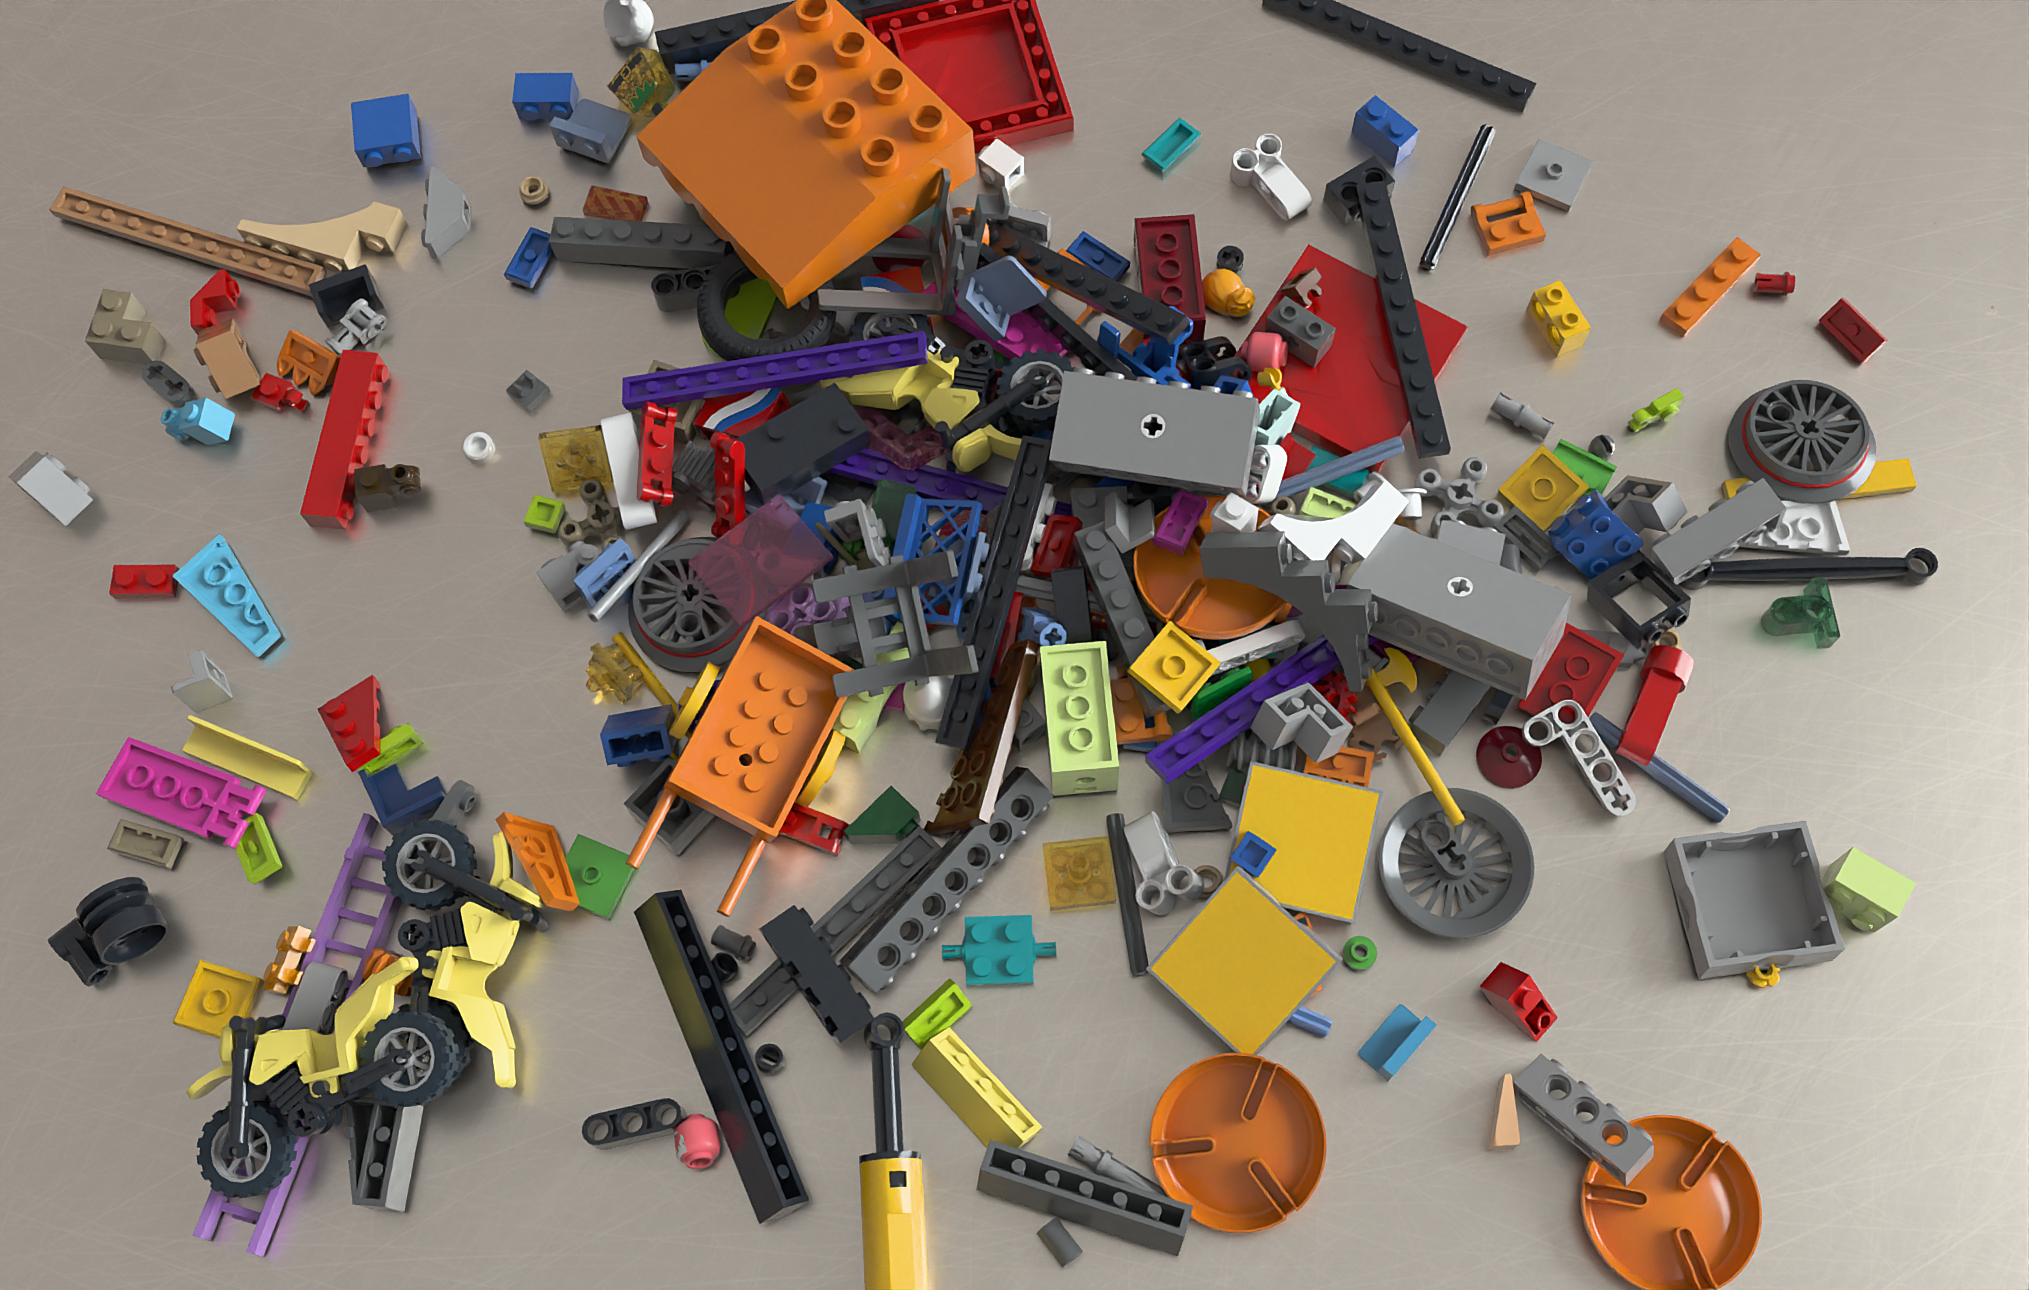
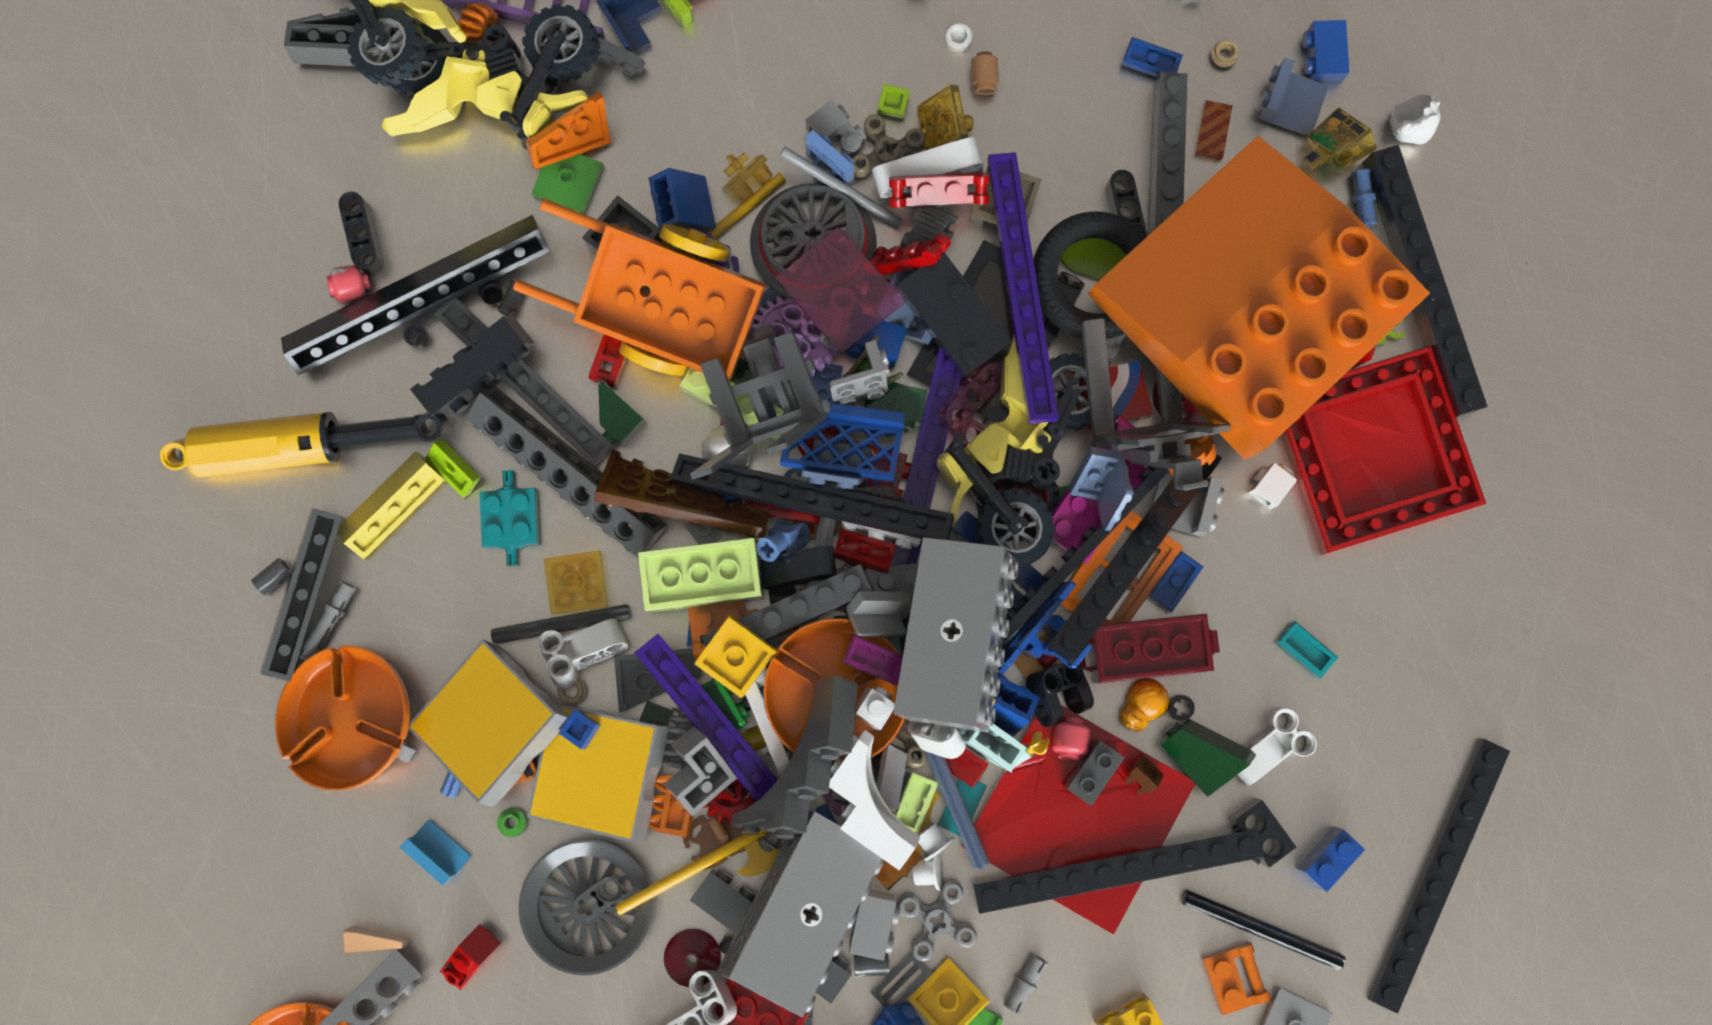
camera: 80 degrees right, 15 degrees up
dark grey tile [506,370,551,413] -> none
panel [693,388,792,441] -> none
none -> medium nougat brick [971,51,999,95]
none -> dark green slope [1161,719,1256,797]

